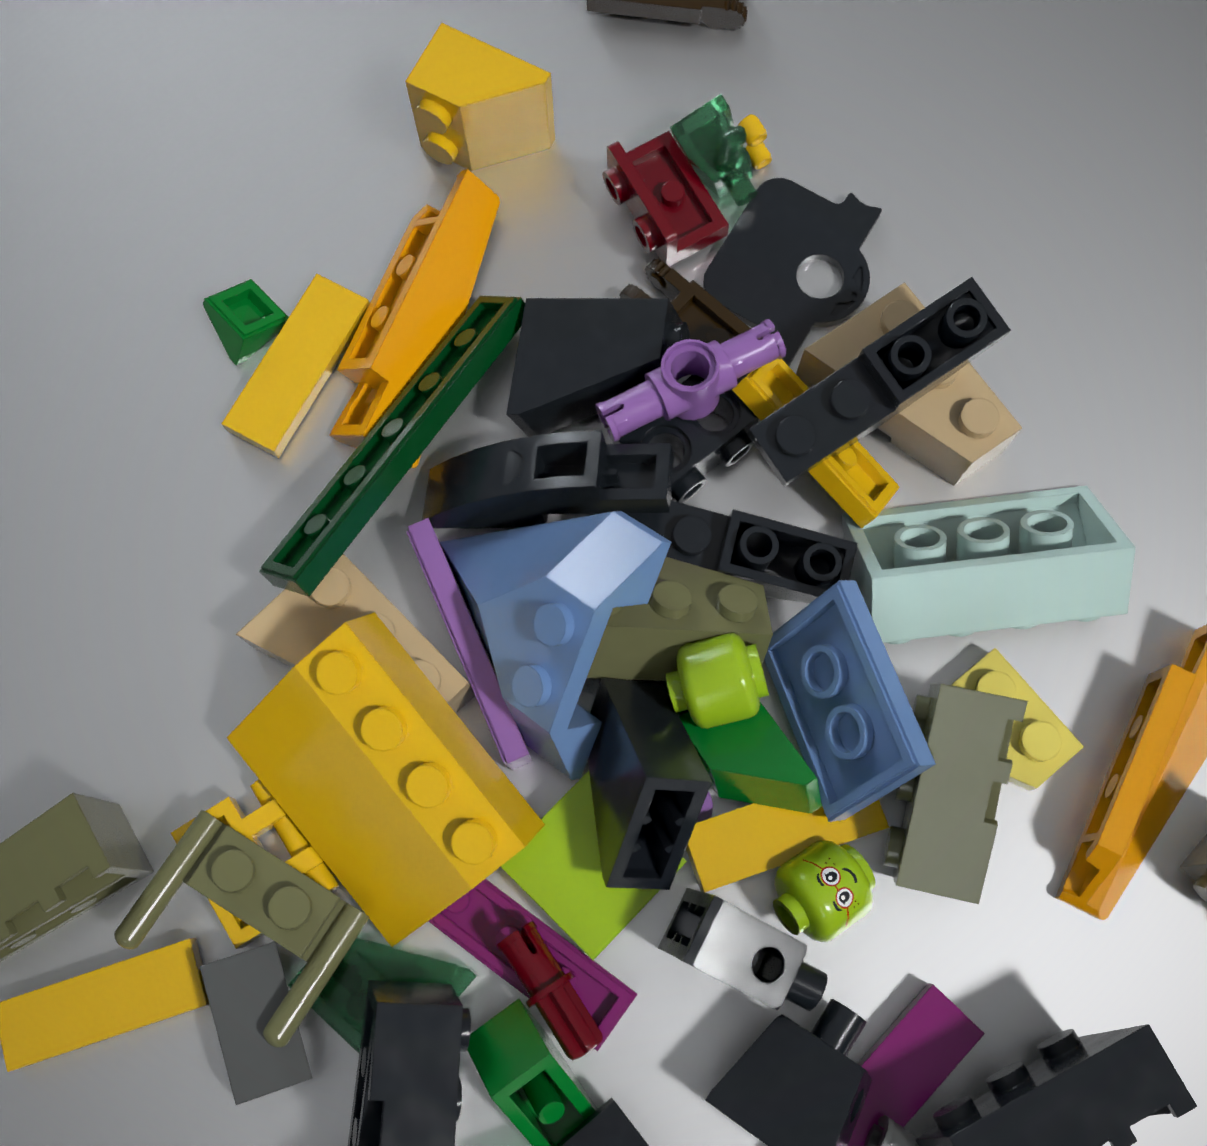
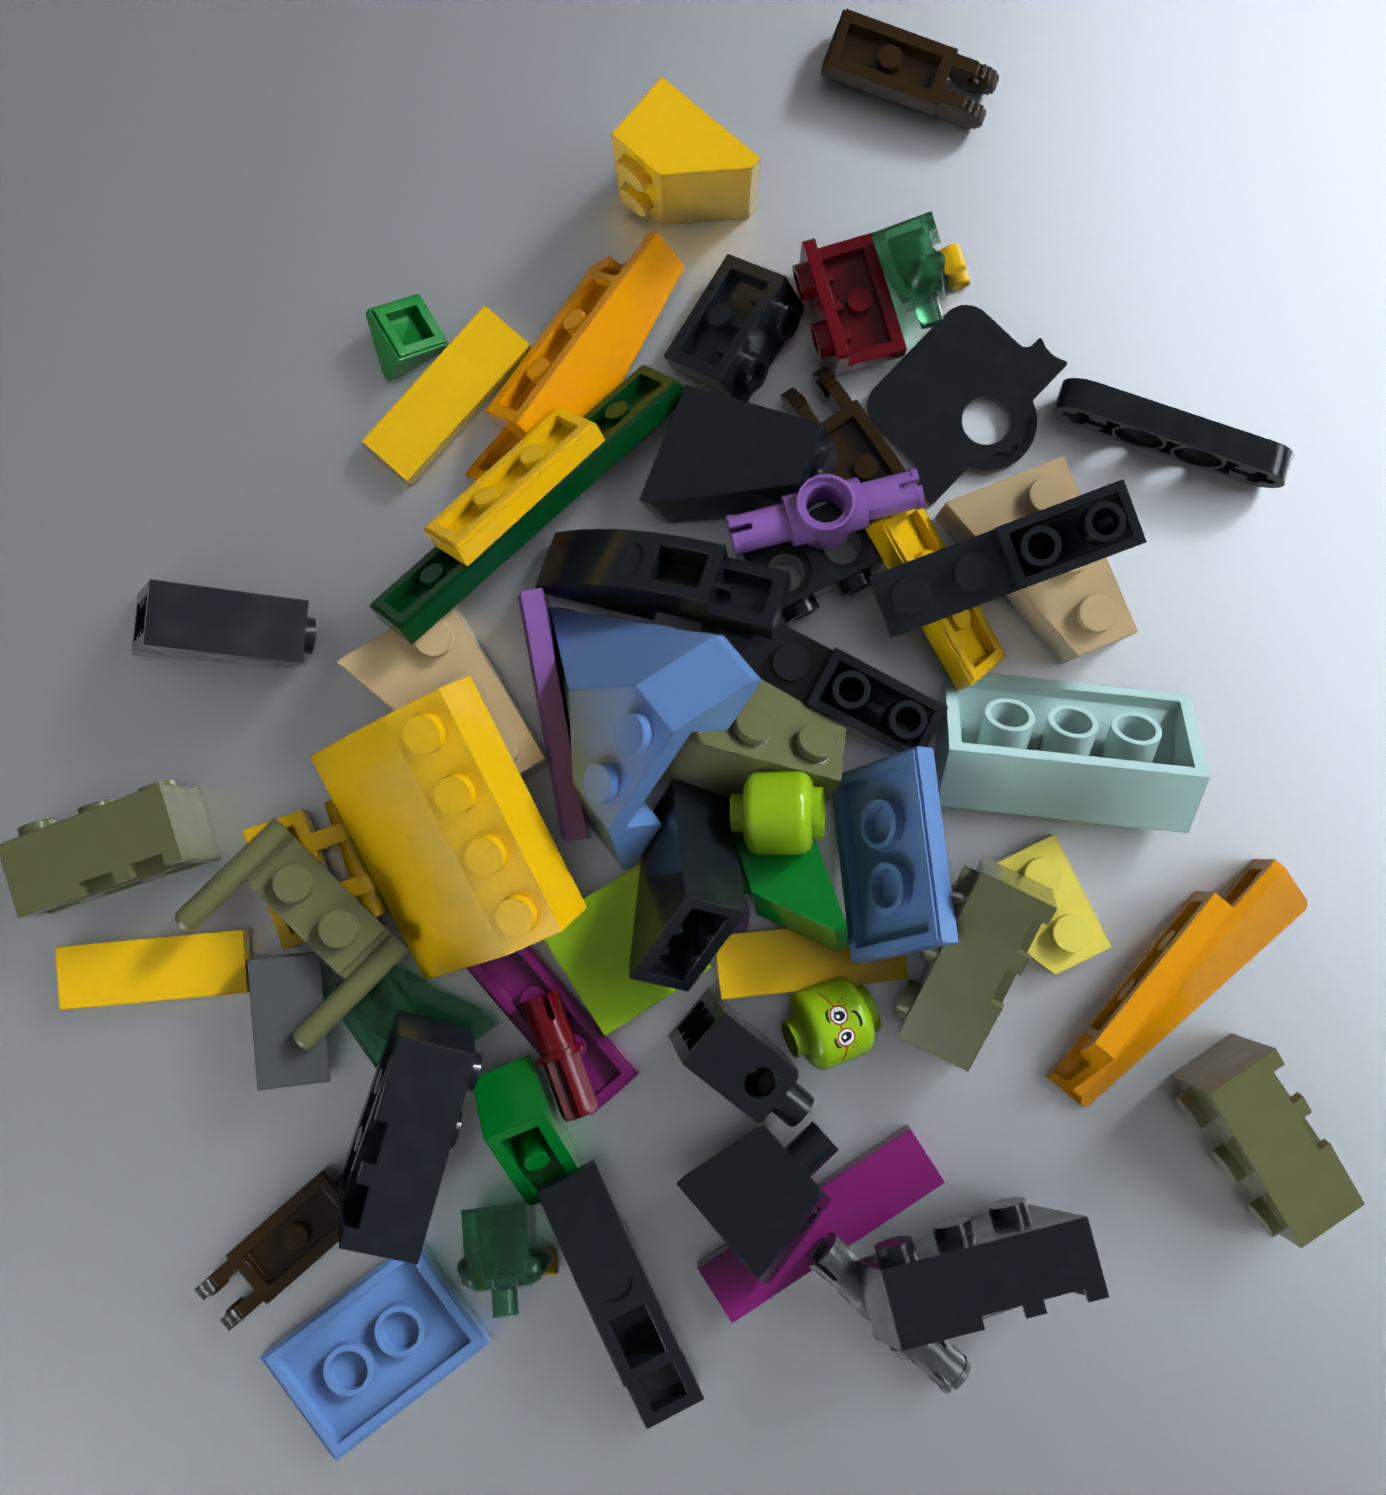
camera: 15 degrees right, 10 degrees up
none -> black slope [131,579,316,668]
none -> yellow tile [423,407,605,566]
none -> black bracket [663,254,804,402]
none -> black beam [1053,378,1295,488]

